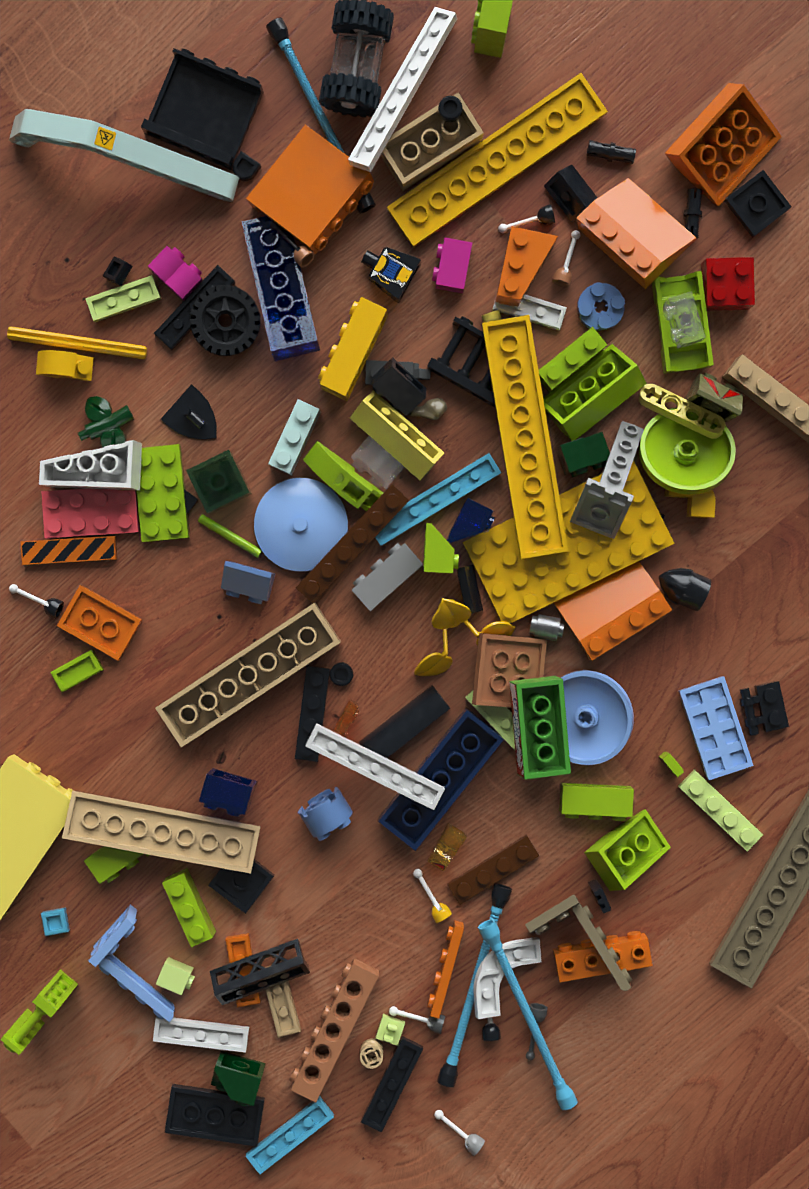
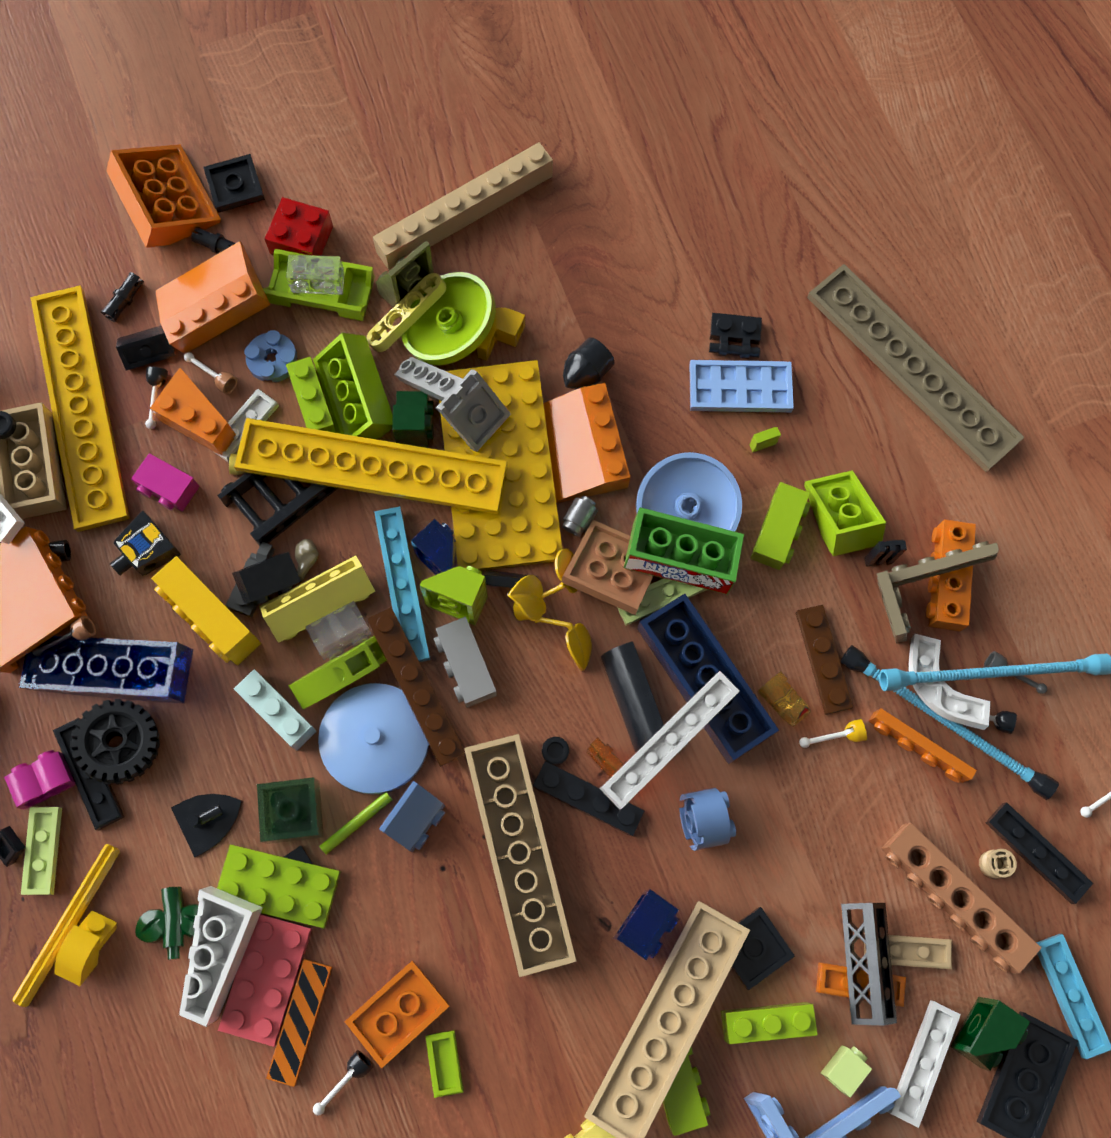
camera: 75 degrees left, 15 degrees down
yellowish green tile [375,1014,405,1046] -> none
hinge [389,1006,445,1034] -> none
yellowish green plate [678,770,763,852] -> none

